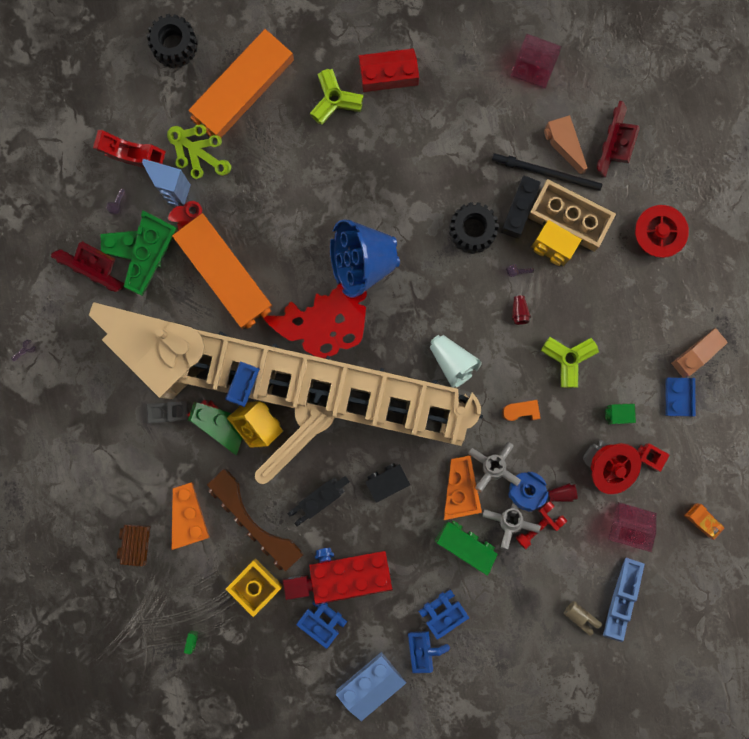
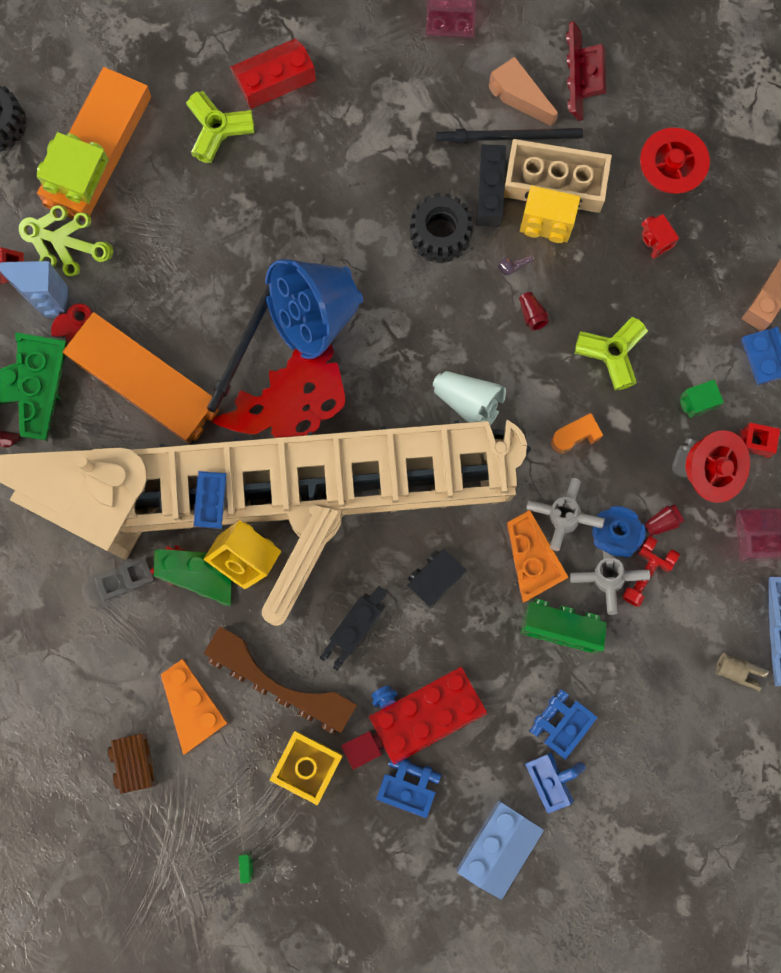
camera: 15 degrees left, 5 degrees down
none -> lime brick [37,132,109,204]
none -> black bar [207,284,270,413]
none -> red brick [641,214,679,259]

